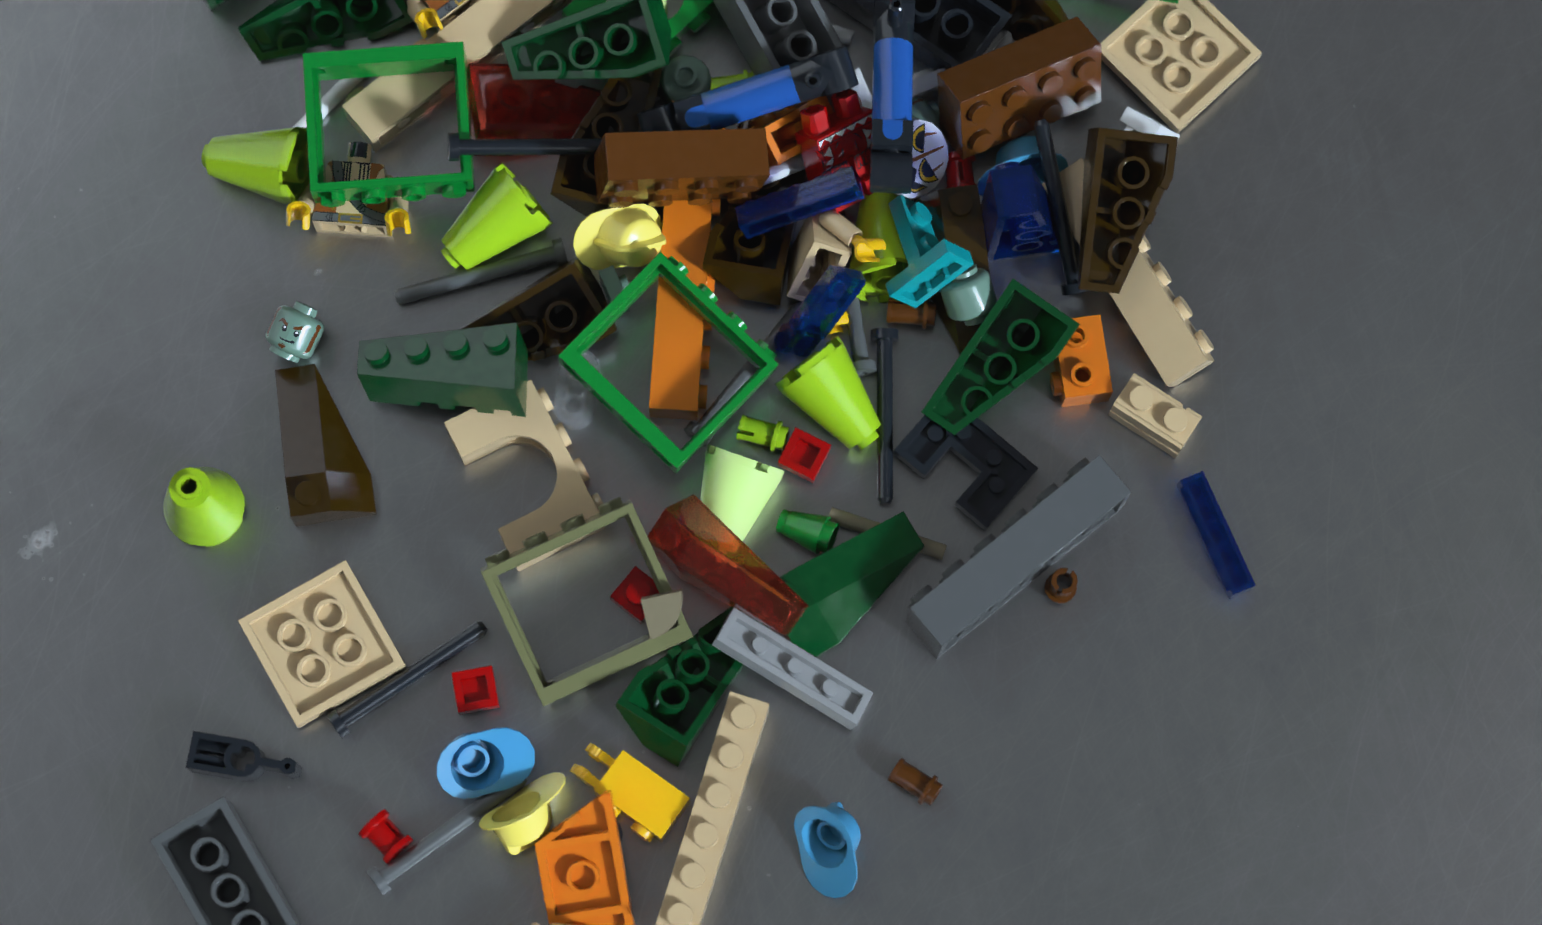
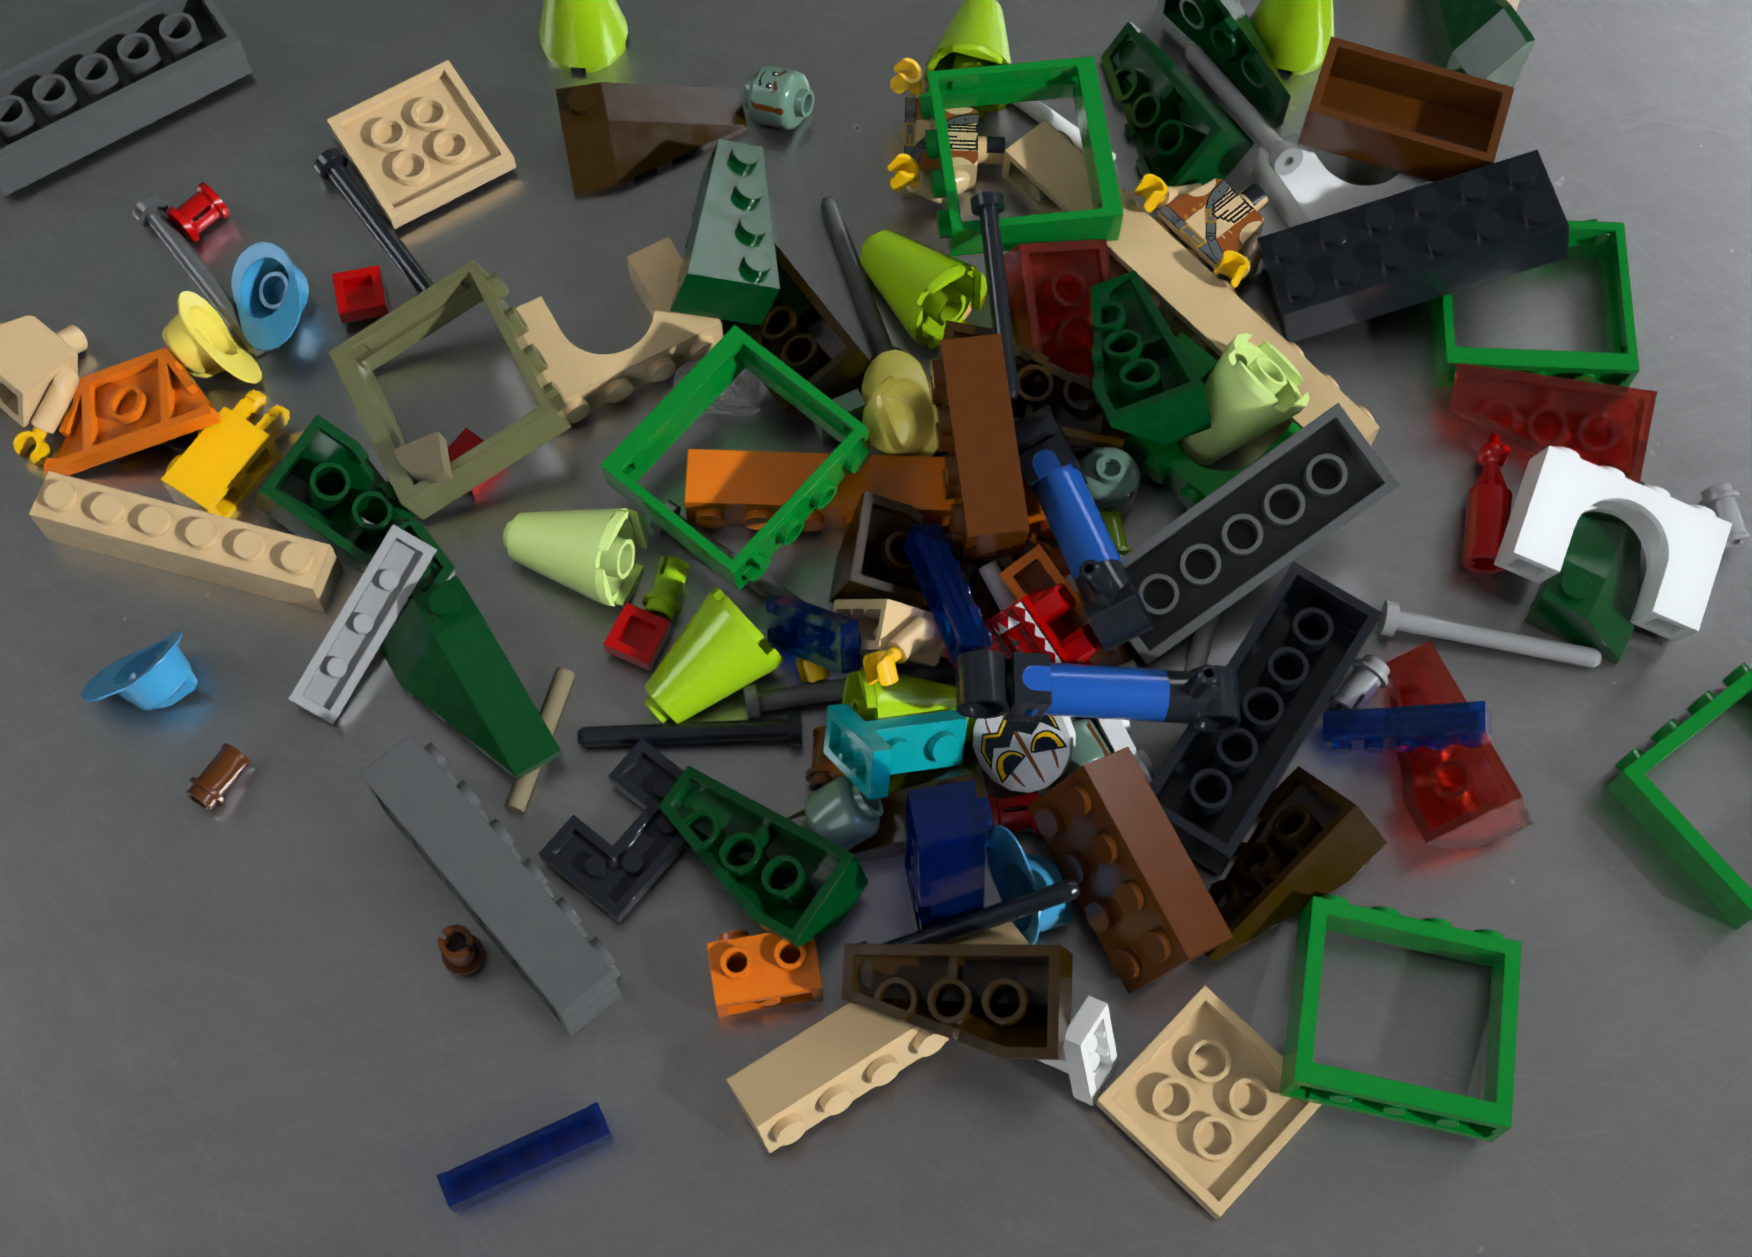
camera: 90 degrees right, 10 degrees down
black piece [185,731,302,782] -> none
clear red wedge [648,494,808,636] -> none
green cone [776,509,839,555] -> none
tan brick [1108,373,1202,459] -> none

